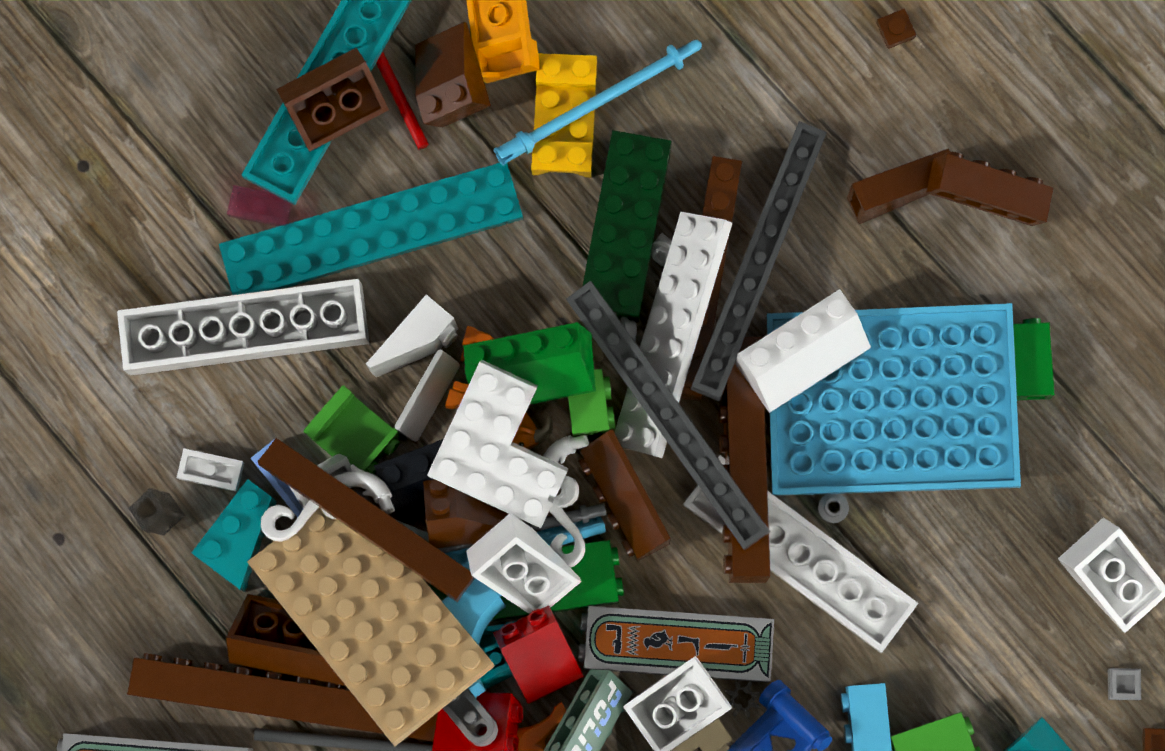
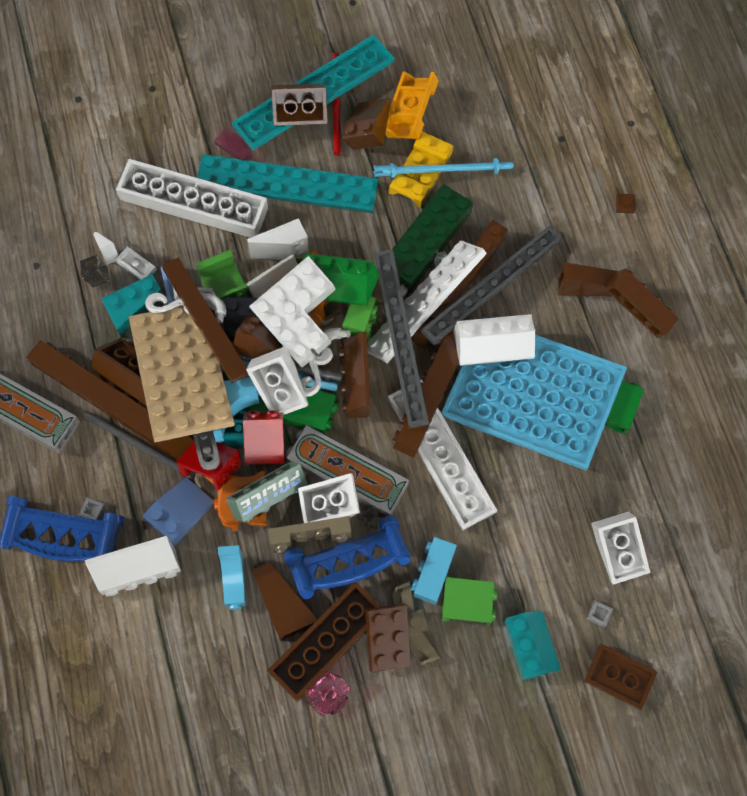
camera: 15 degrees right, 10 degrees down
light grey plate [818,494,849,523] -> none
none -> white slope [93,232,118,264]

